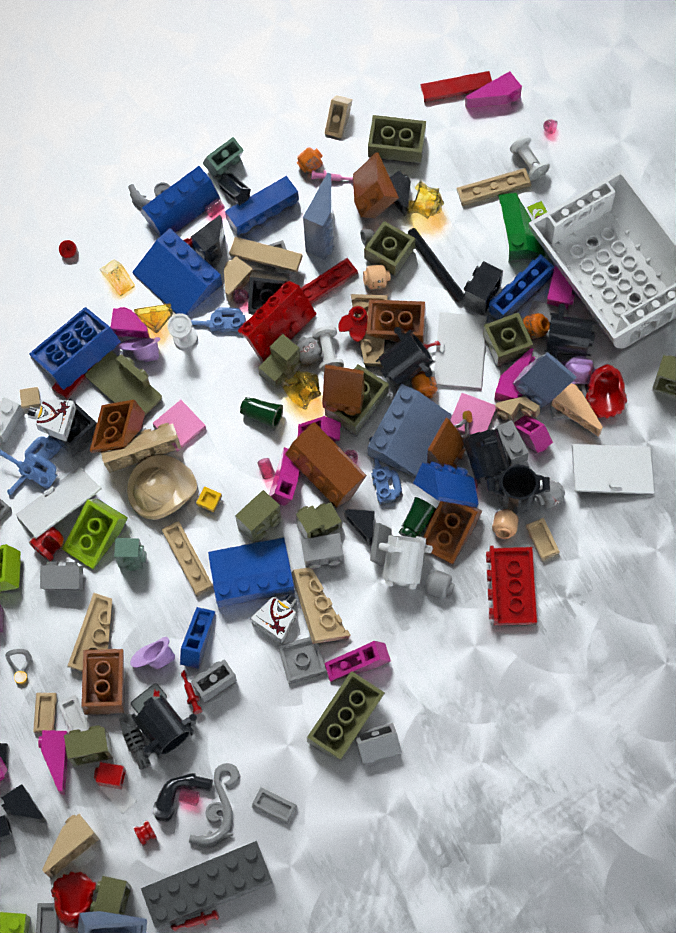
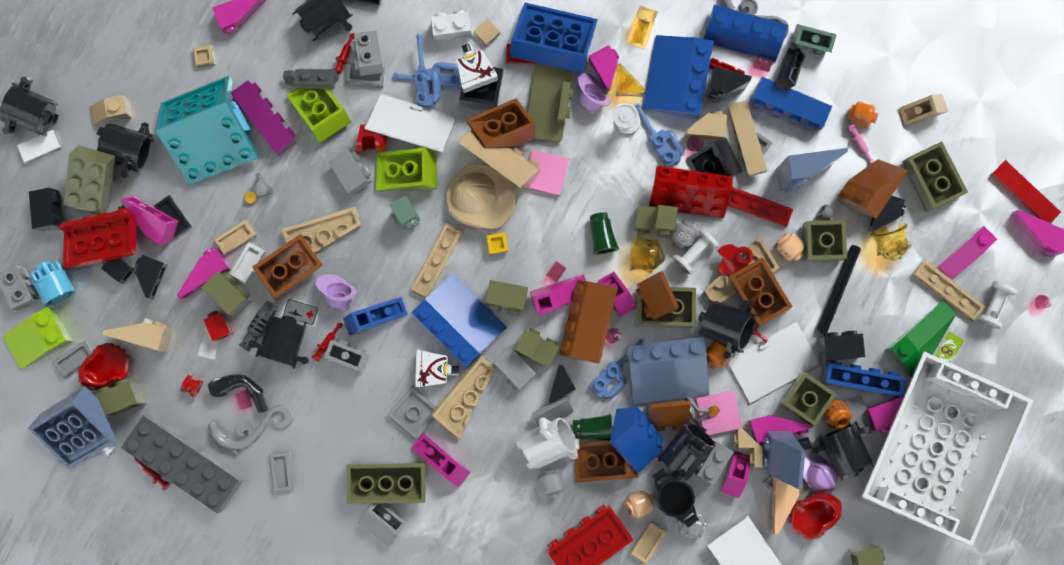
camera: 50 degrees right, 15 degrees up
none -> dark pink slope [938,226,998,280]

